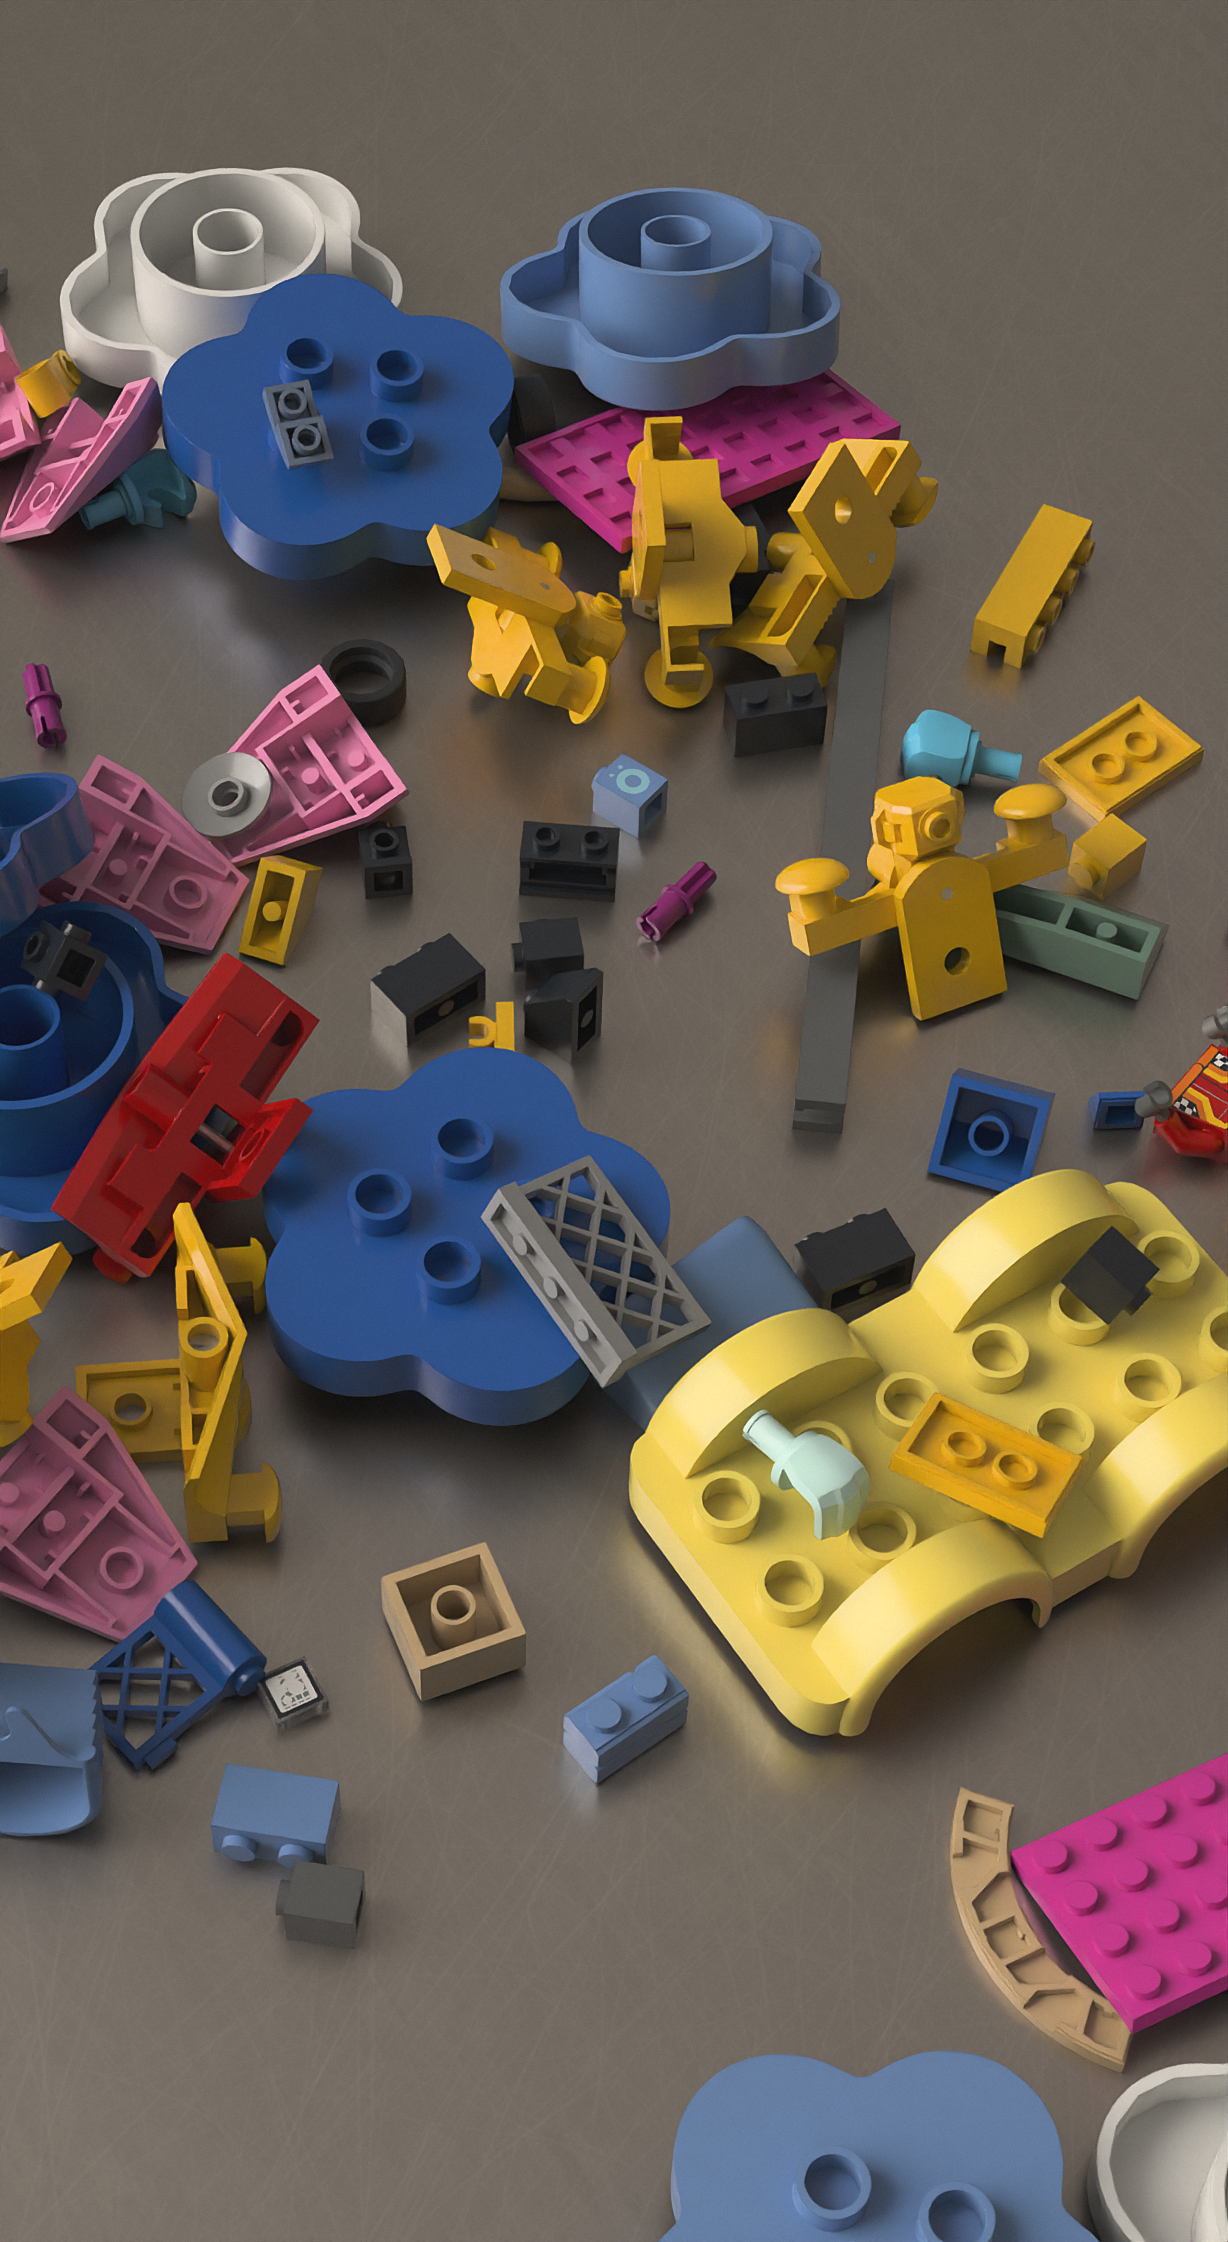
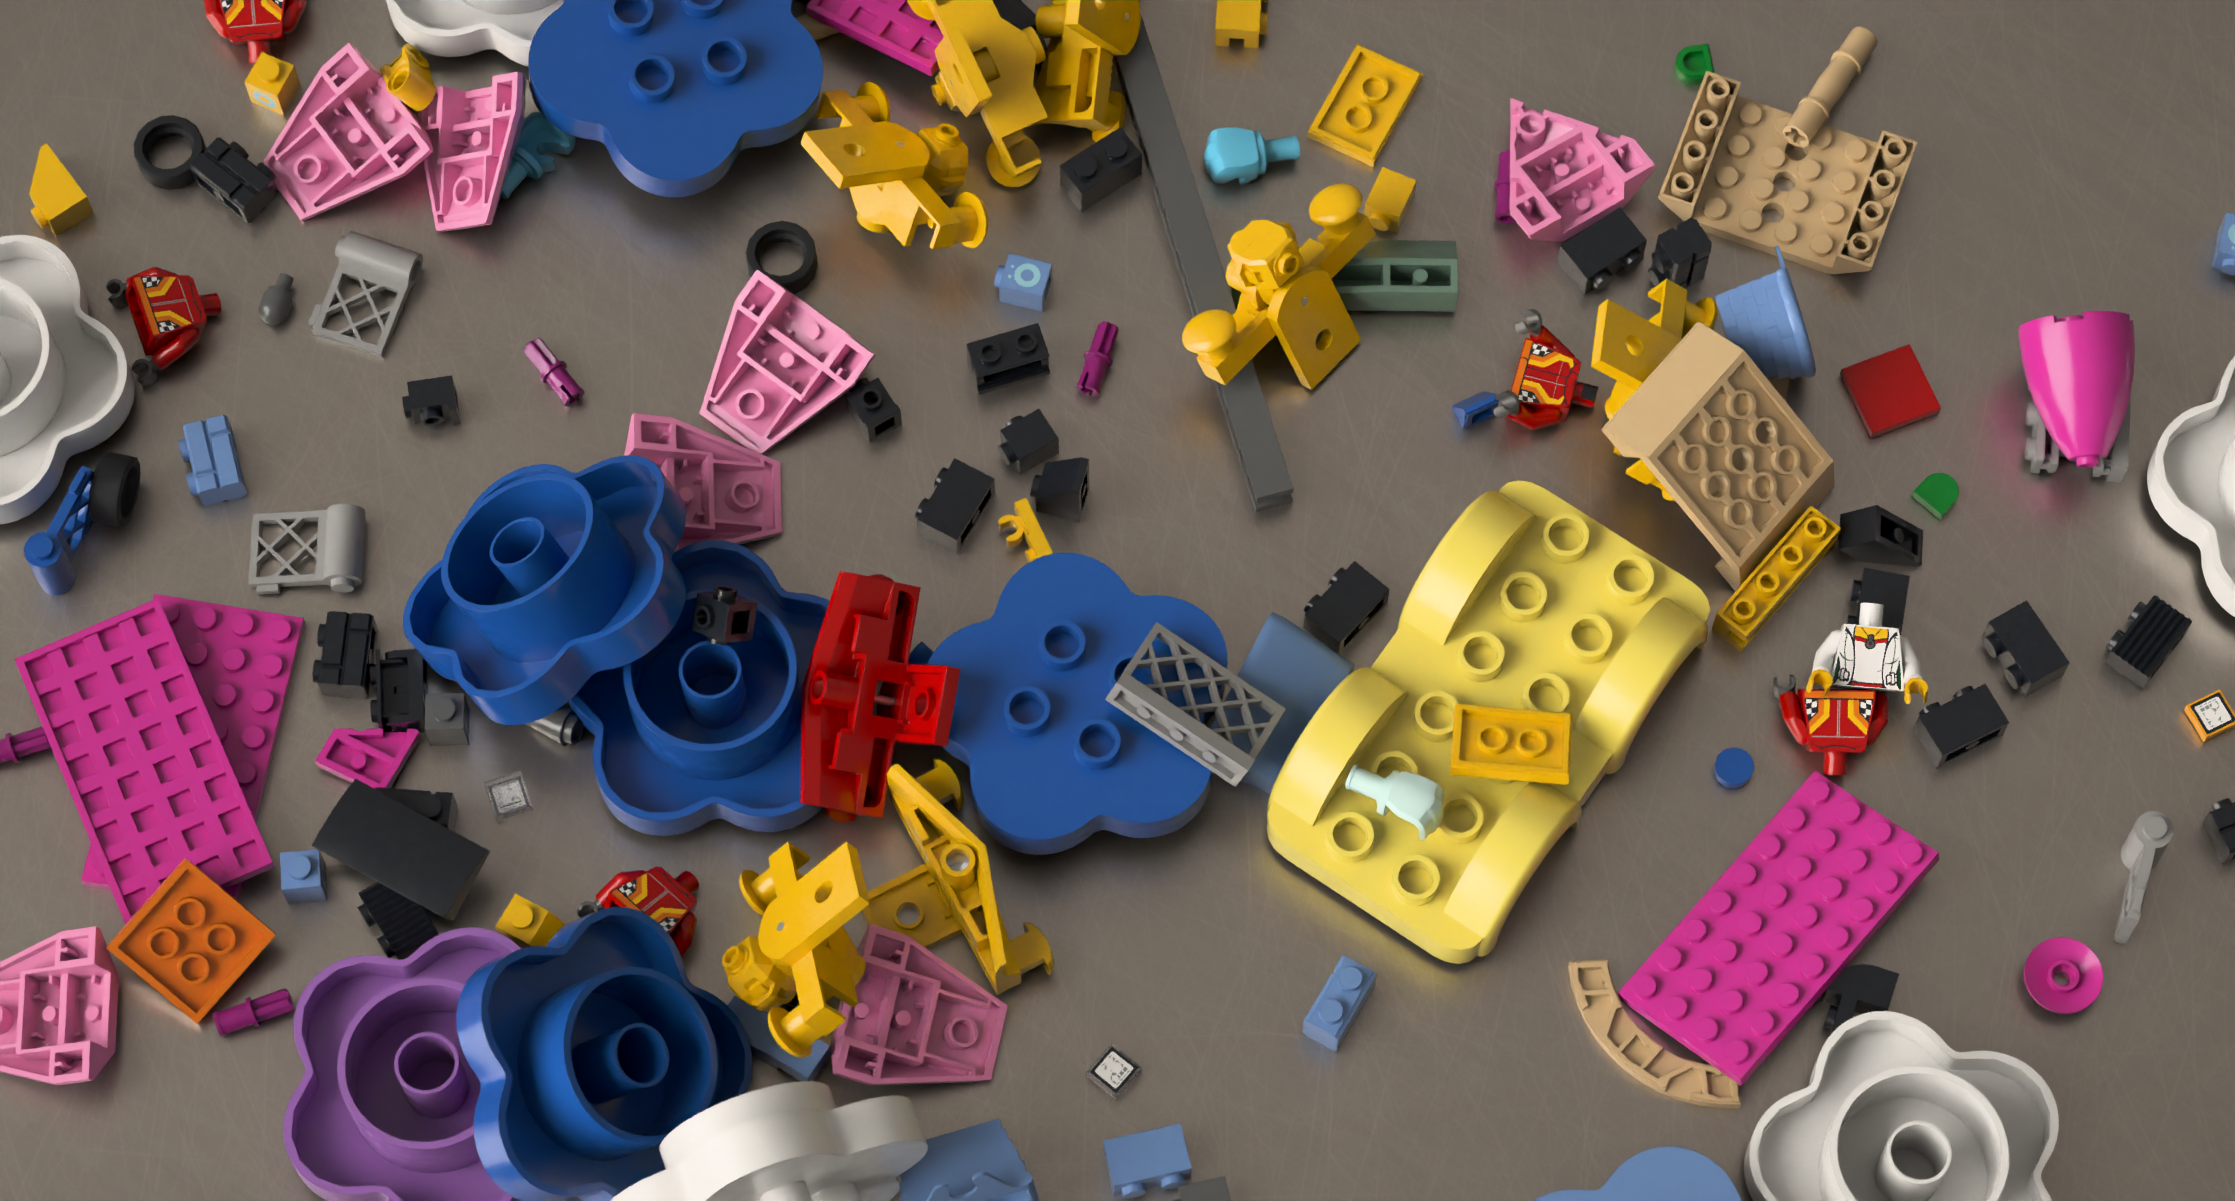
camera: 20 degrees left, 15 degrees up
blue piece [87,1580,267,1771] -> none
light grey dish [181,752,273,839] -> none
yellow slope [238,855,323,965] -> none
sand blue slope [262,380,334,470] -> none
tan brick [381,1541,526,1702] -> none
blue slope [927,1068,1056,1192] -> none
black brick [1060,1226,1160,1325] -> none

